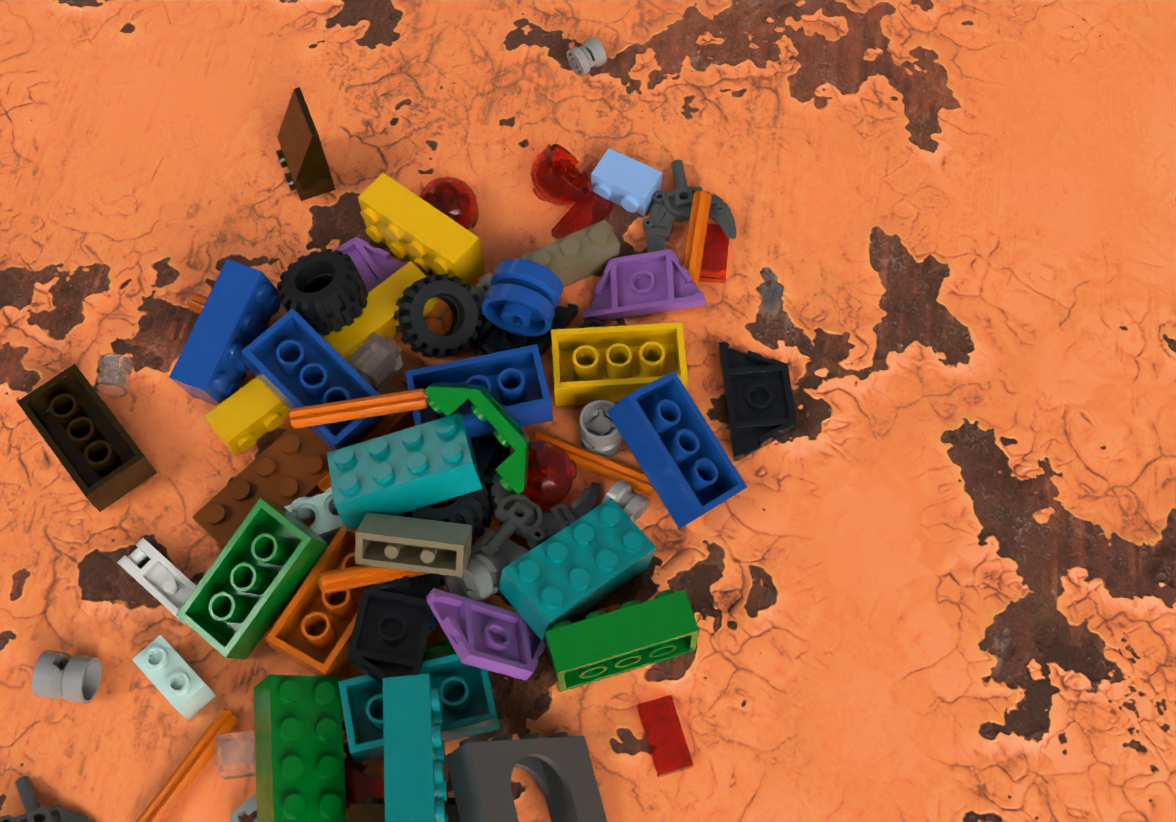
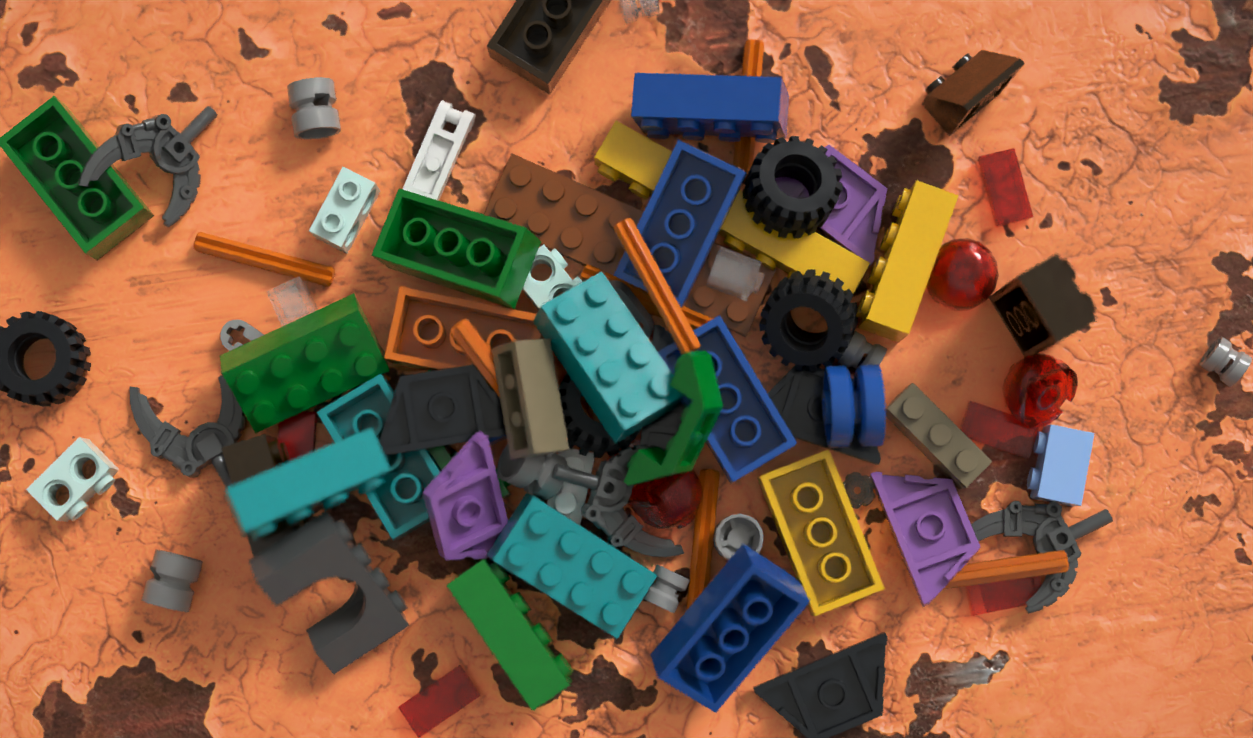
camera: 70 degrees right, 20 degrees up
none -> clear red tile [978,148,1033,228]
none -> dark brown brick [989,253,1098,359]

